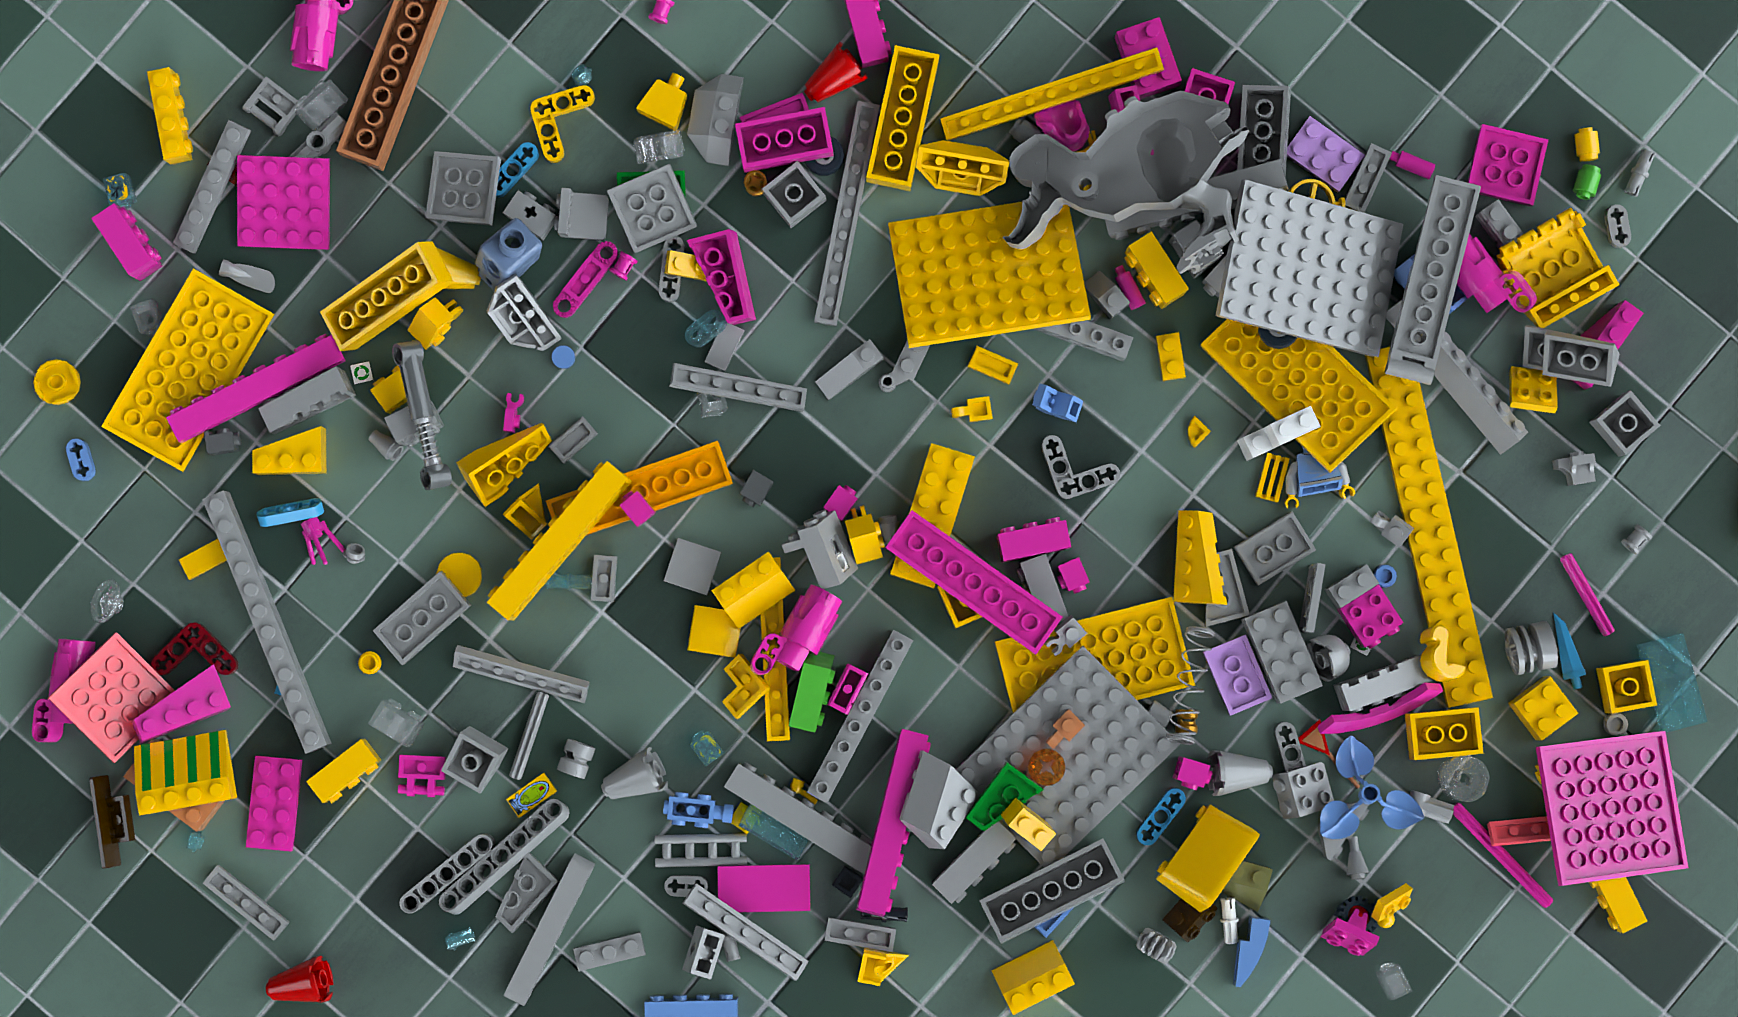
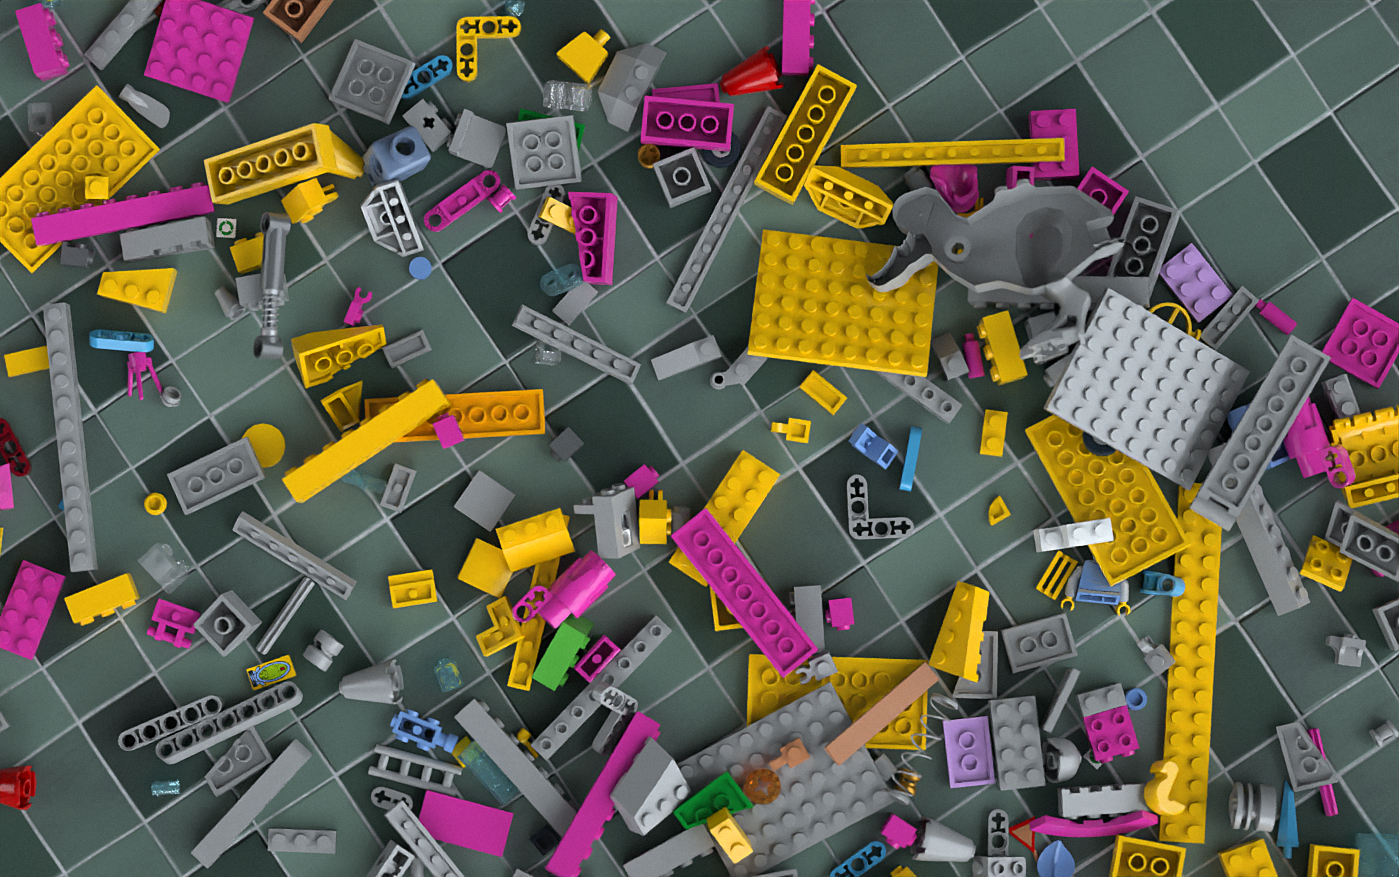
camera: 15 degrees right, 0 degrees up
dark pink brick [996,517,1071,563] -> none
none -> yellow brick [85,176,109,199]
none -> yellow plate [388,569,438,609]
none -> light grey beam [592,682,638,756]
none -> nougat tile [824,662,939,766]
none -> dark azure beam [899,426,922,492]
none -> dark azure piece [1140,570,1185,597]
none -> light grey wing [1276,721,1339,792]

